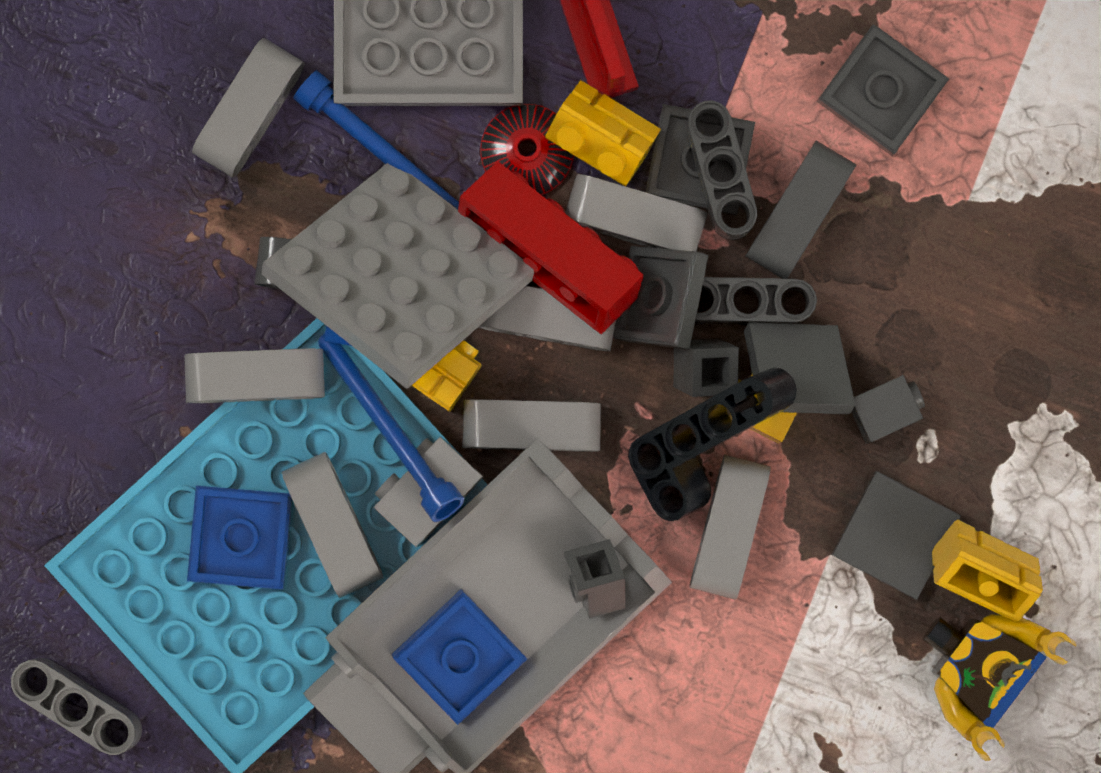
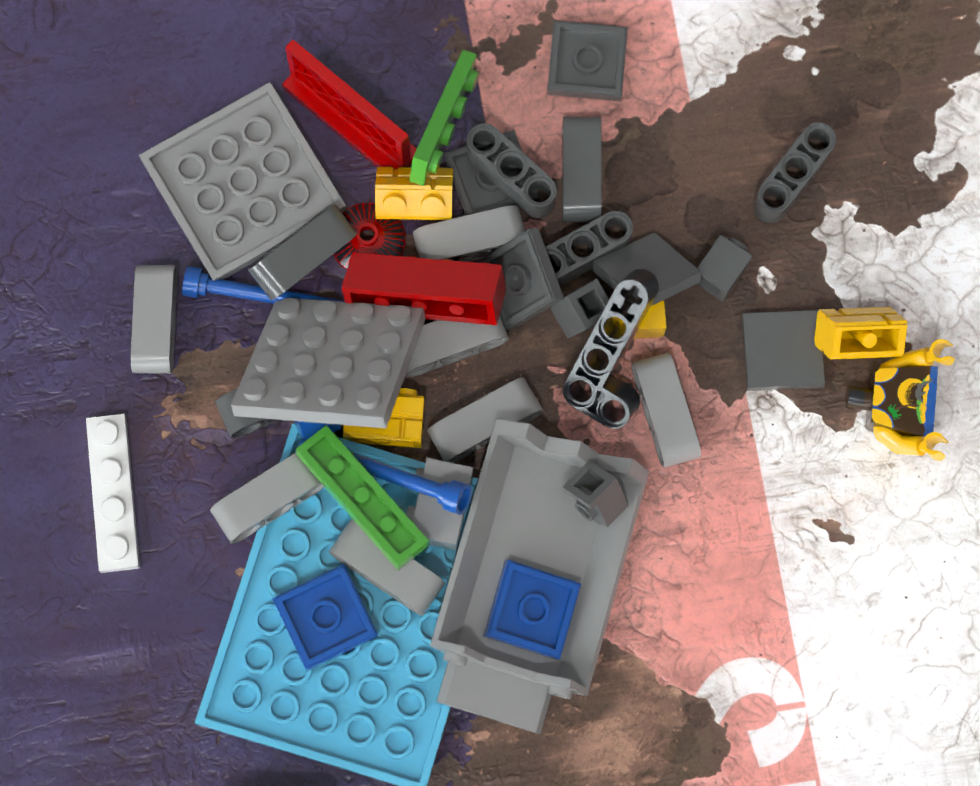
camera: 35 degrees left, 10 degrees down
none -> white plate [86,414,140,573]
none -> dark grey beam [247,203,358,300]
none -> bright green plate [296,425,429,570]
none -> bright green plate [409,50,479,186]
none -> dark grey beam [753,122,836,223]

